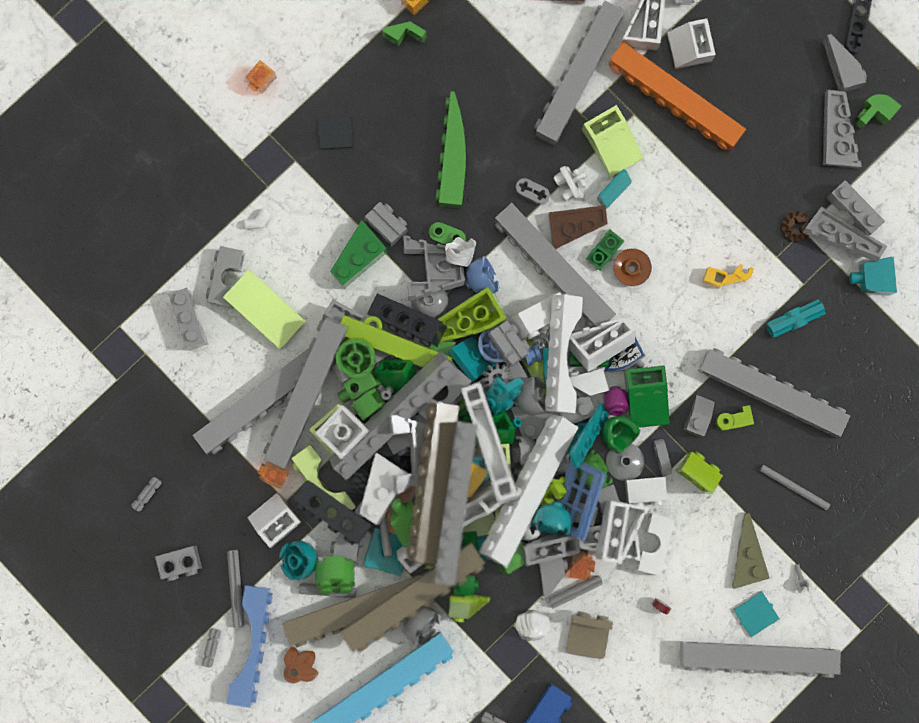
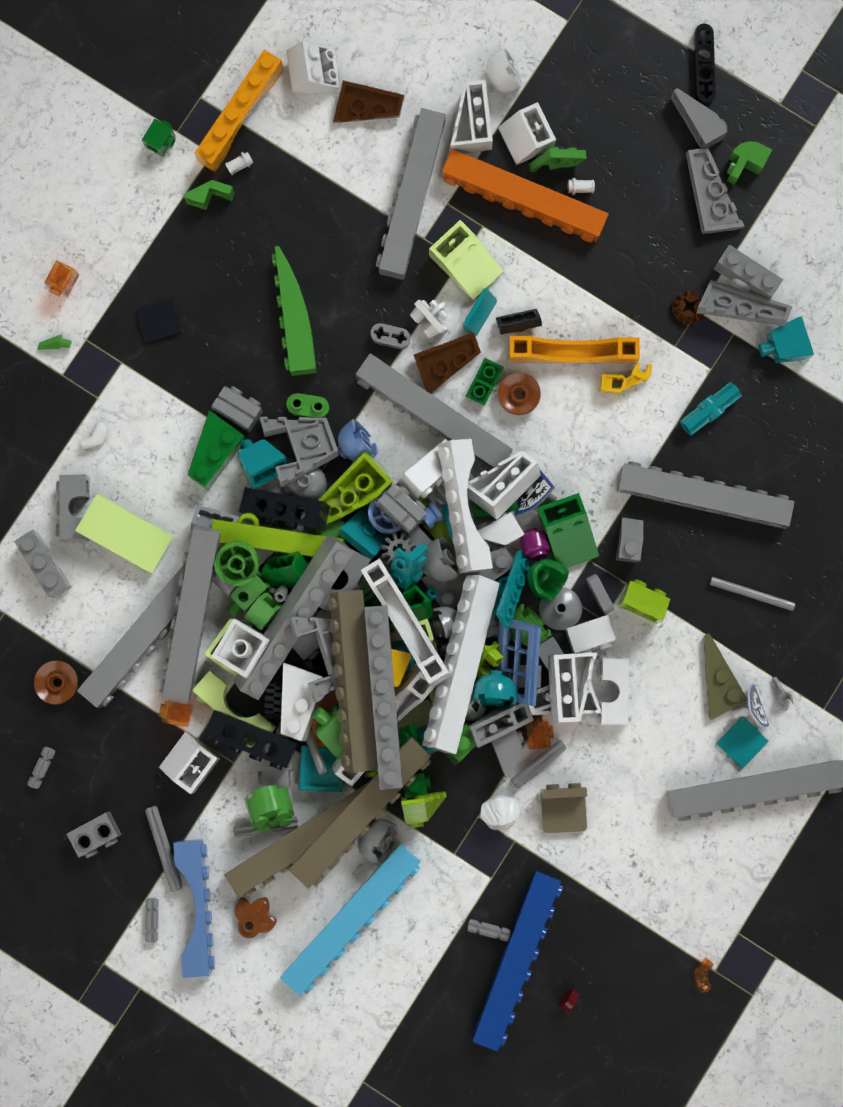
camera: 10 degrees left, 0 degrees up
teal cylinder [280,540,318,580] -> none
white hair [445,237,476,267] -> none
dark red tile [652,598,672,615] -> none
lime leg [715,405,754,430] -> none
none -> dark orange dish [34,661,78,704]
none -> bright green bar [37,334,72,350]
none -> white pin [225,152,253,175]
none -> teal torso [238,439,287,489]
none -> black plate [496,309,542,335]
none -> light orange arch [509,336,640,364]
none -> bright green wing [529,147,587,172]
none -> white pin [568,178,595,195]
none -> shield [733,684,769,728]

